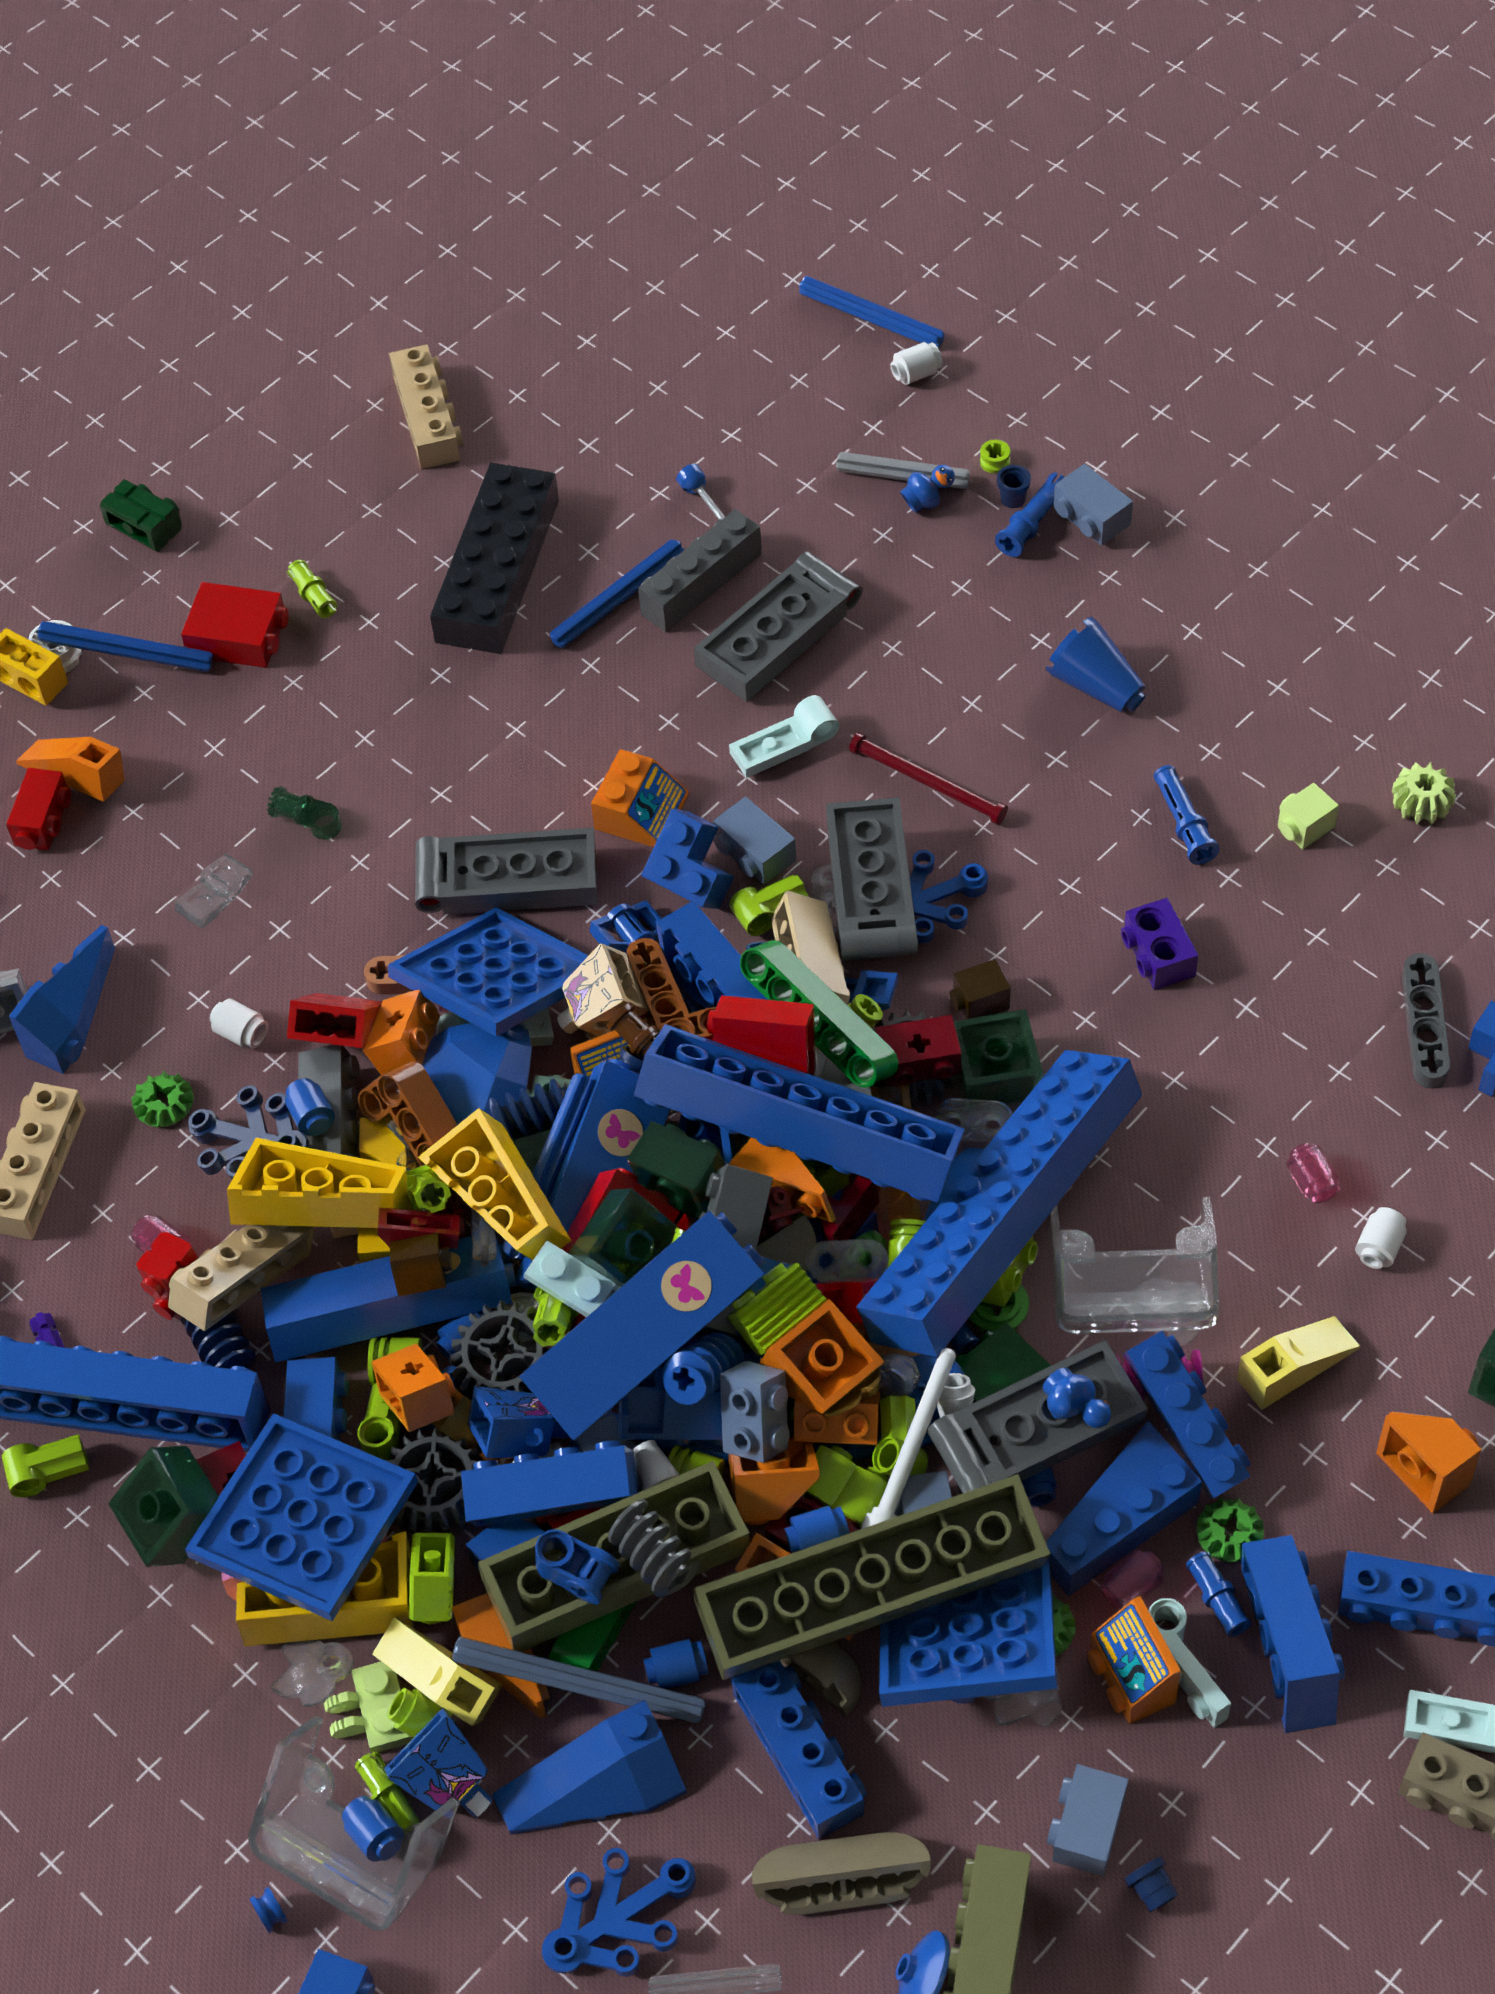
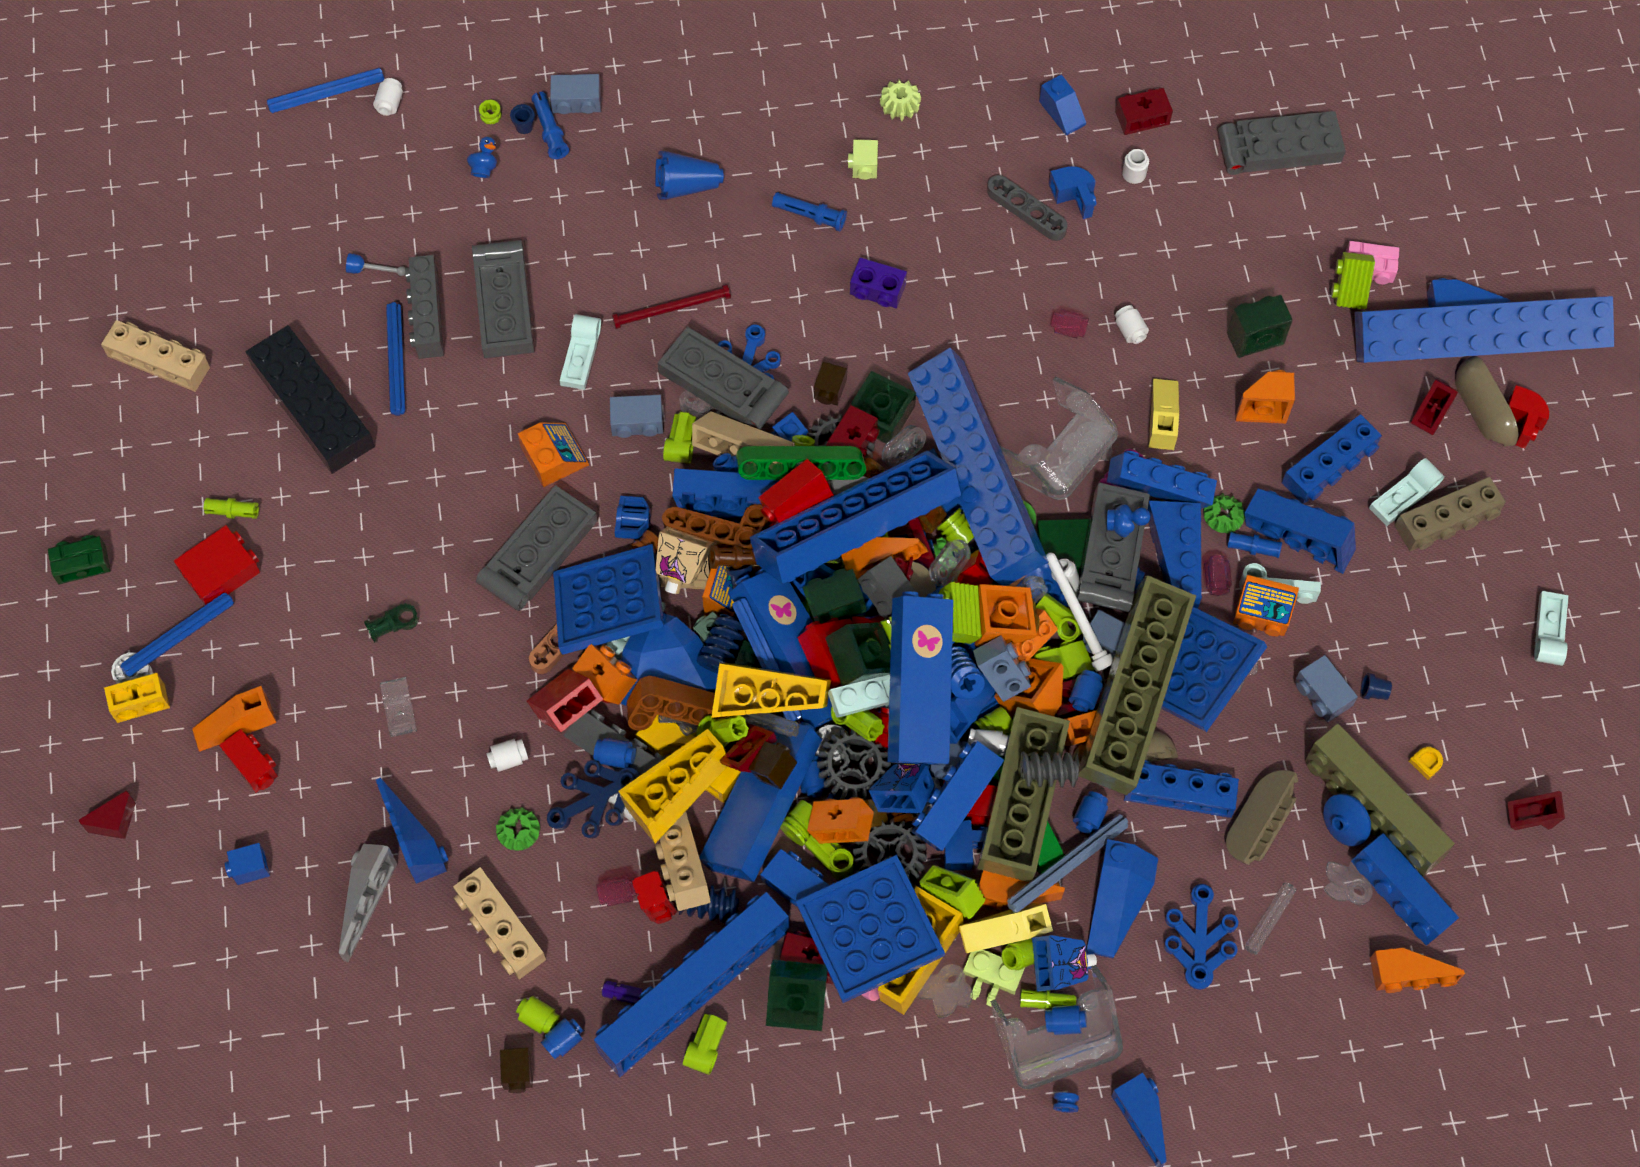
camera: 55 degrees left, 10 degrees up
blue piece [535,1529,620,1605] -> none
blue brick [641,808,734,909] -> none
light grey axle [836,452,970,489] -> none

